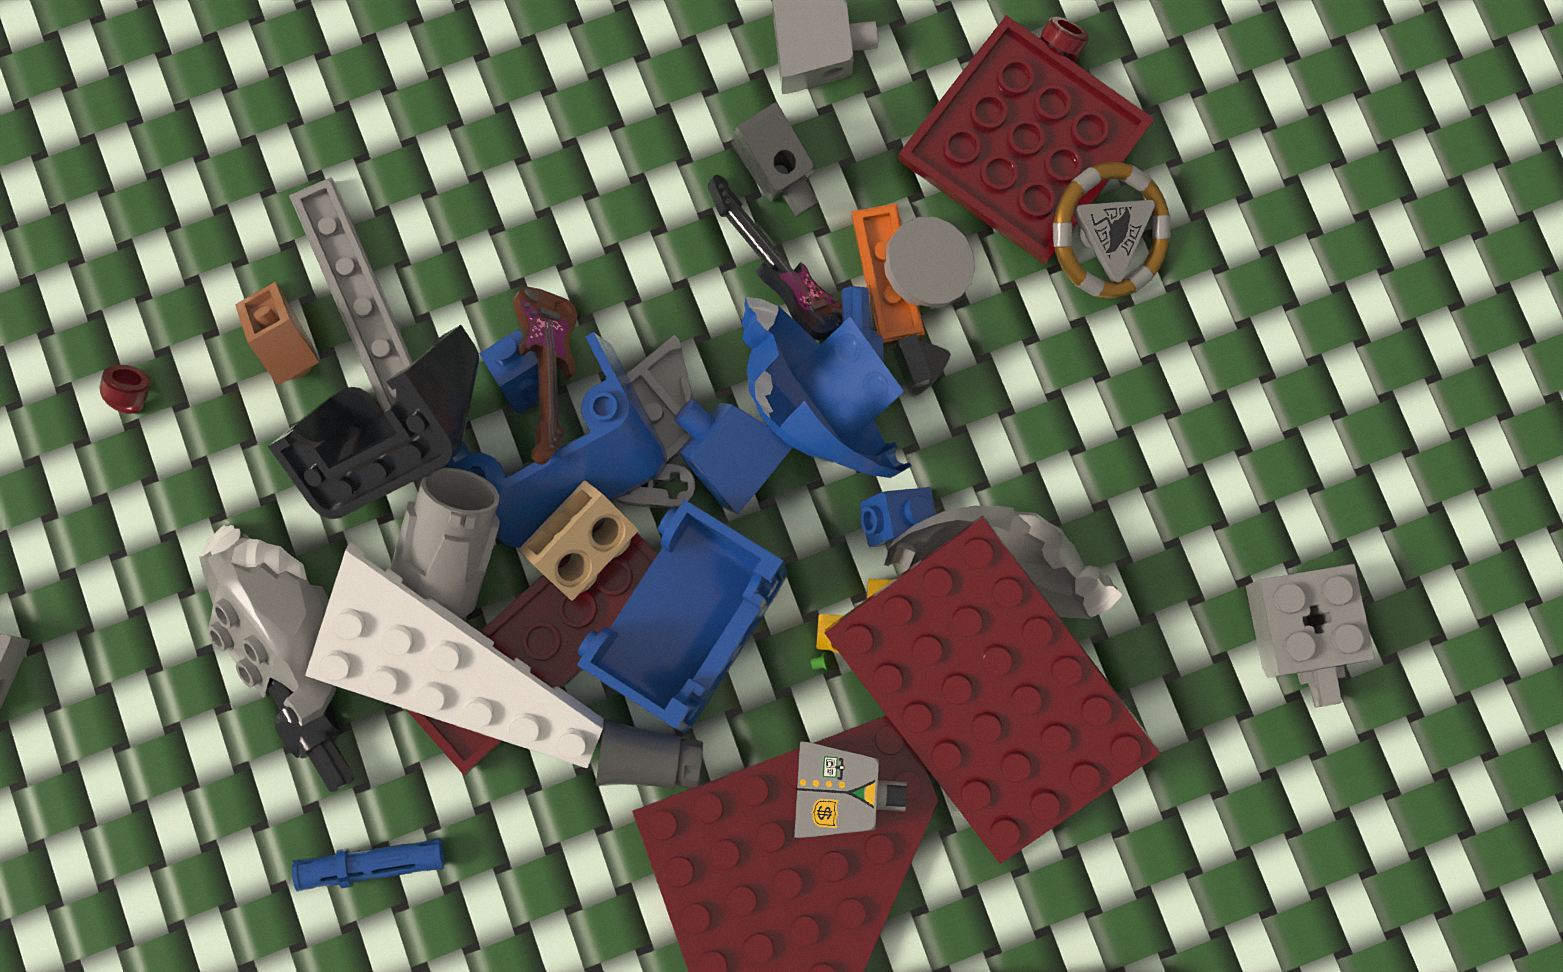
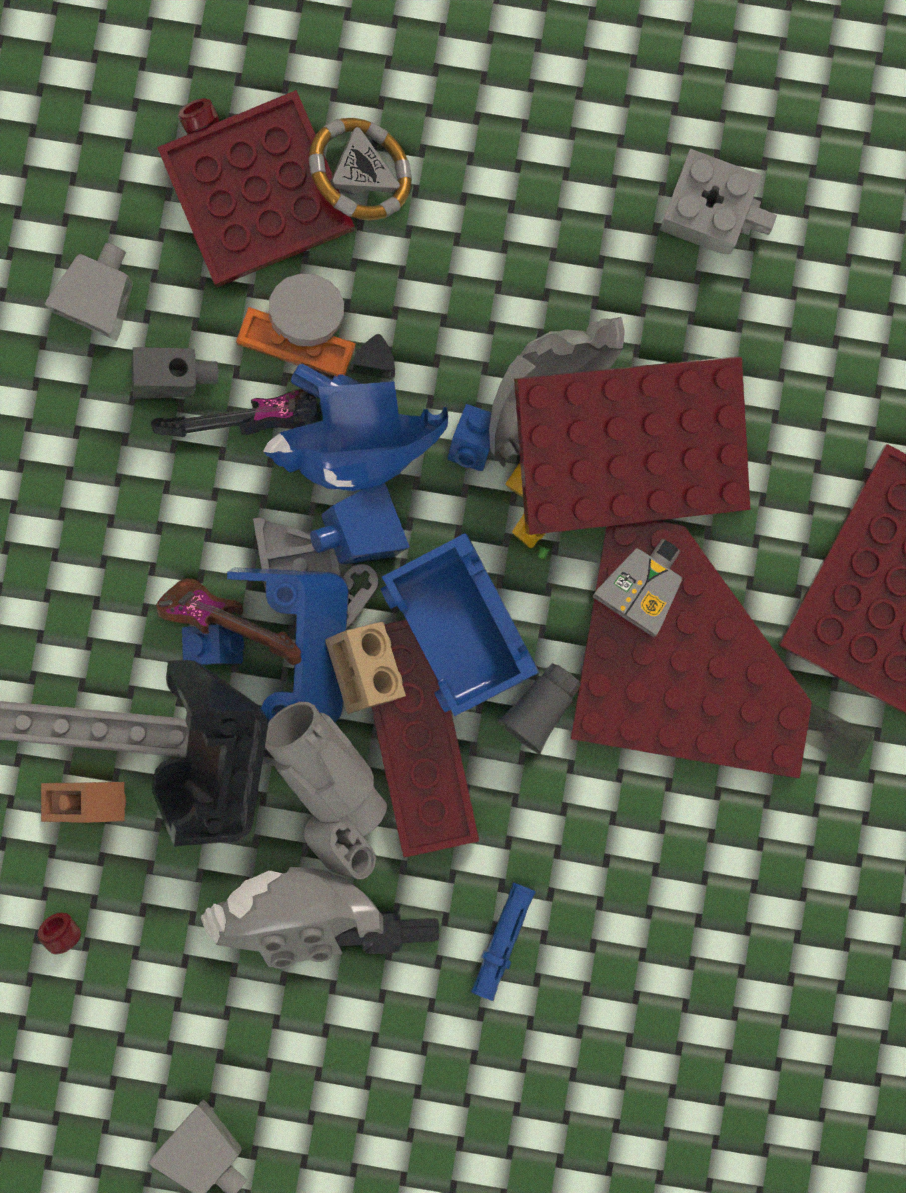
camera: 60 degrees left, 5 degrees up
white wing [305,542,605,768] -> none

